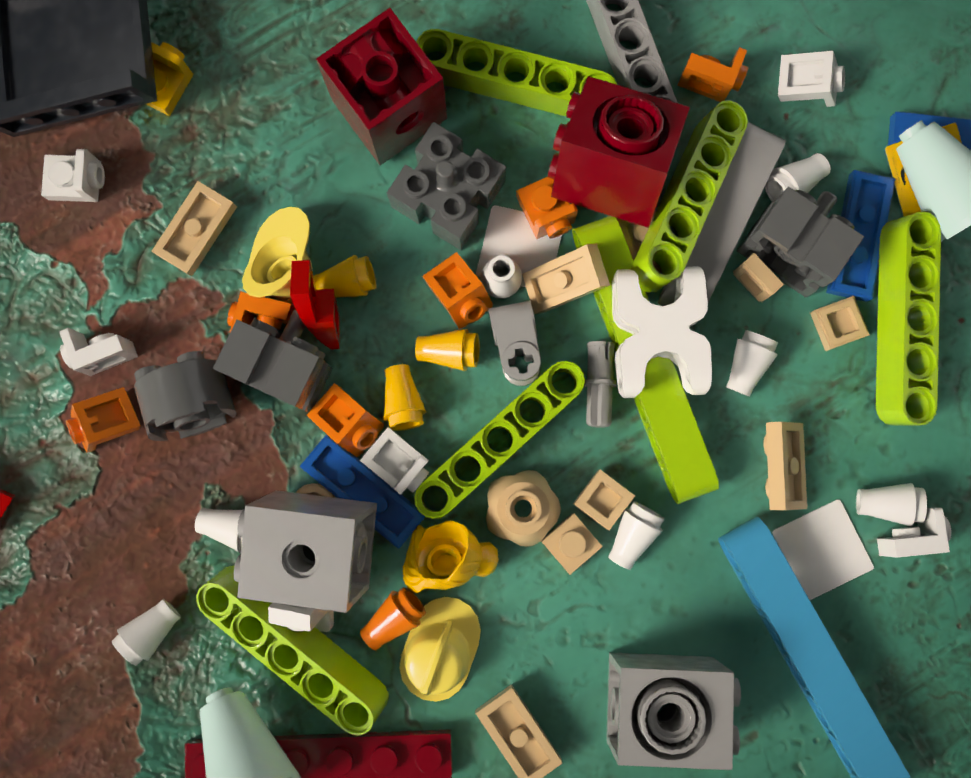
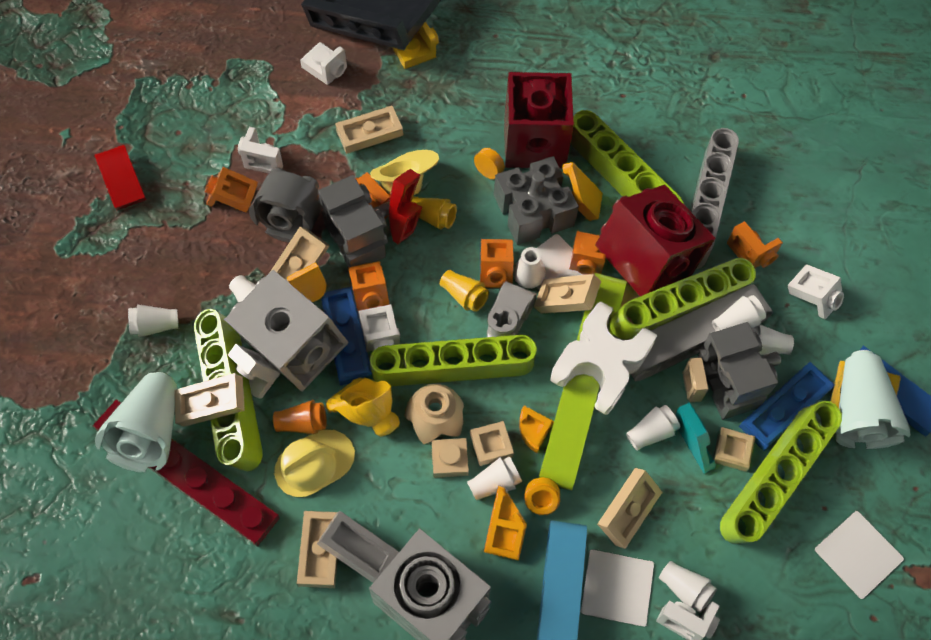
camera: 35 degrees right, 20 degrees down
yellow cone [384,364,426,431] -> none
light grey axle [584,341,617,428] -> none
none -> tan plate [174,373,245,427]
none -> tan plate [270,226,330,282]
none -> light orange tile [286,262,327,302]
none -> light grey tile [317,511,399,583]
none -> light orange tile [474,148,505,179]
none -> light orange tile [484,485,527,560]
none -> light orange tile [519,406,554,453]
none -> light orange tile [524,477,560,515]
none -> light orange tile [562,162,603,221]
none -> teal tile [675,402,716,474]
none -> white cone [712,295,766,331]

